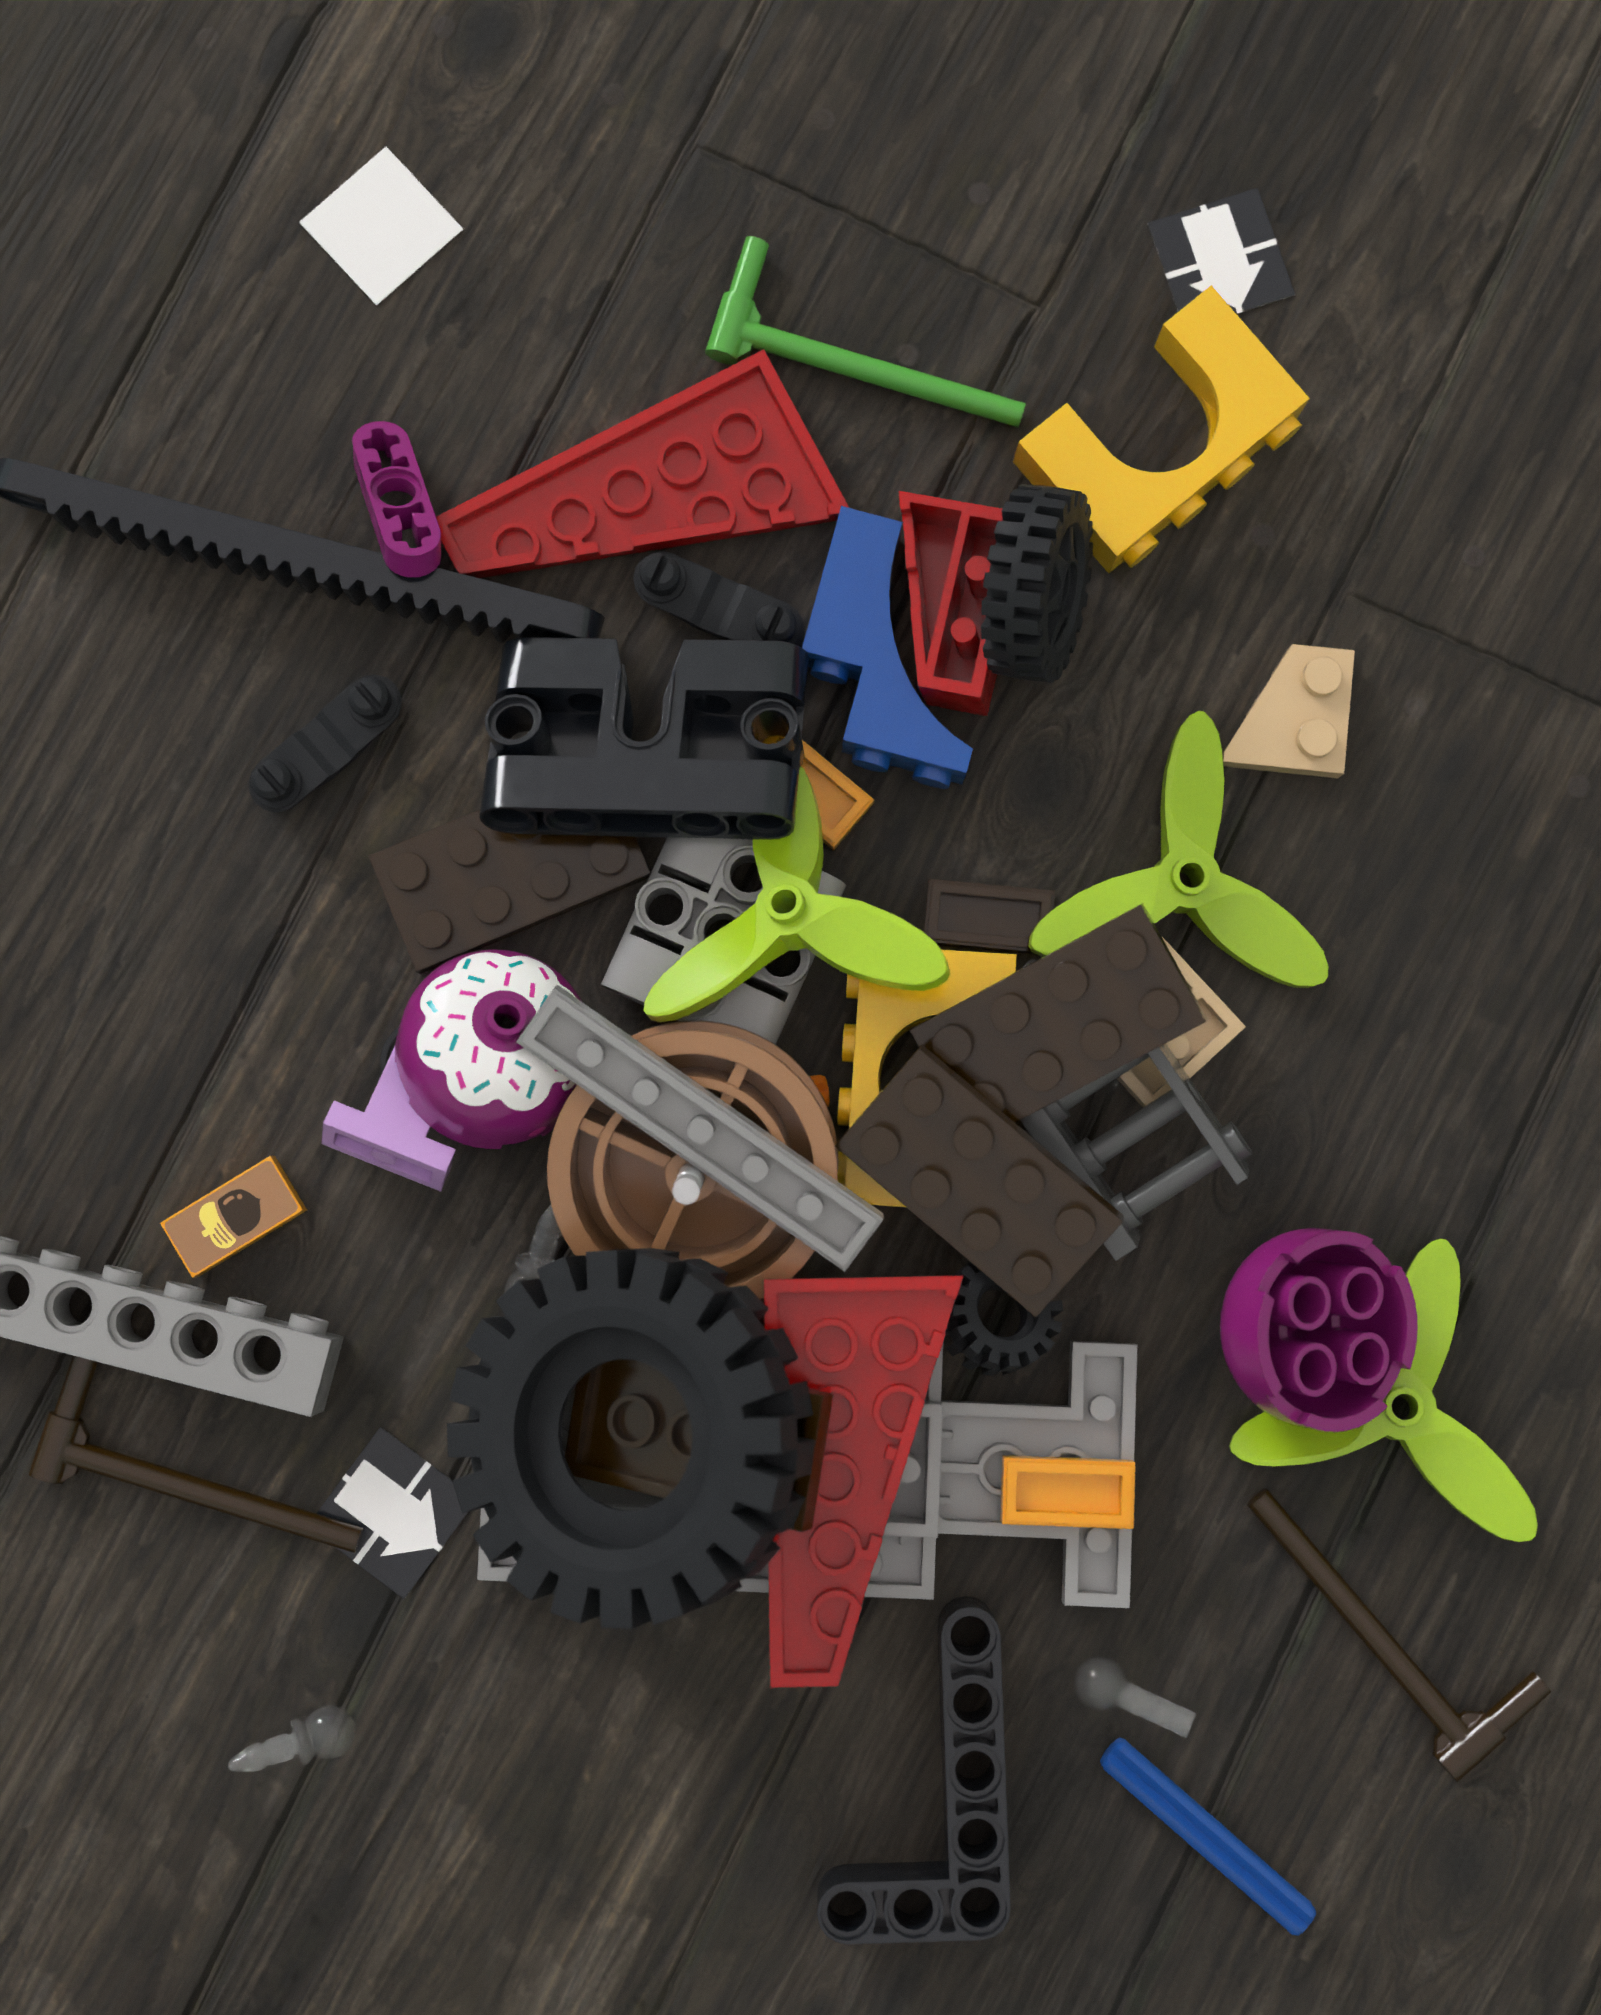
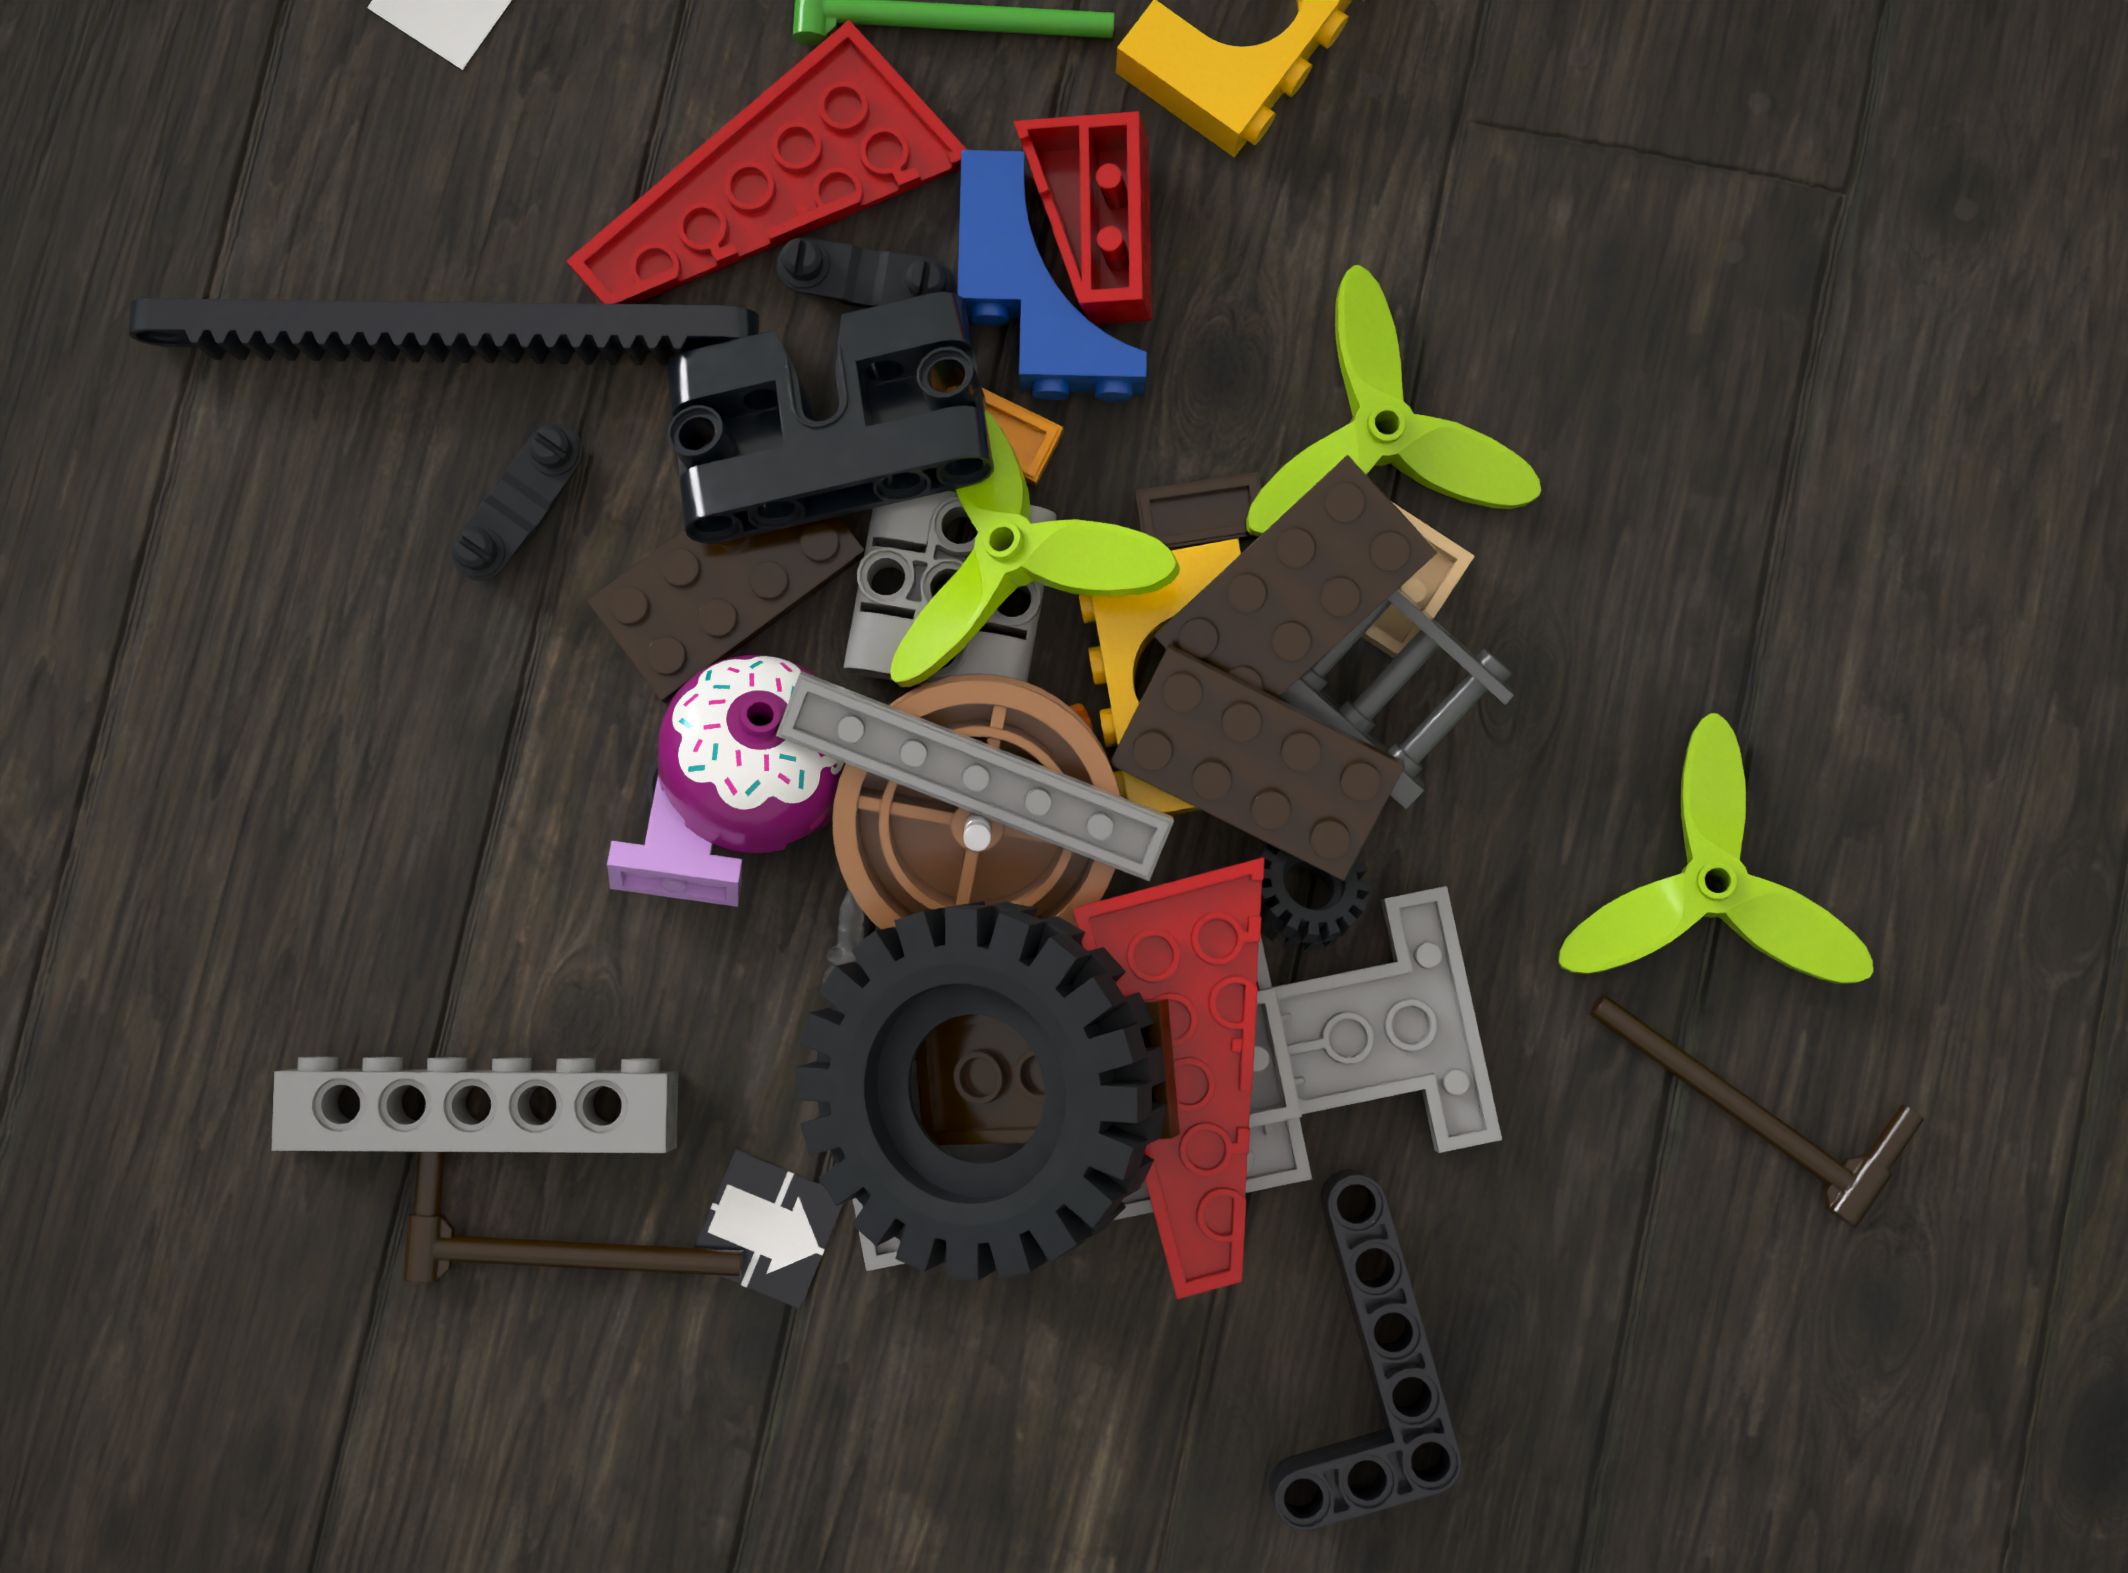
camera: 15 degrees left, 0 degrees up
medium nougat tile [160,1156,307,1278] -> none
clear bar [228,1705,355,1772] -> none
magenta beam [352,421,441,577] -> none
black wheel [981,484,1093,683] -> none
light orange tile [1000,1455,1135,1529] -> none
clear bar [1074,1657,1197,1738] -> none
blue axle [1100,1738,1316,1936] -> none
magenta cylinder [1220,1228,1418,1432] -> none
tan wing [1222,644,1355,778] -> none

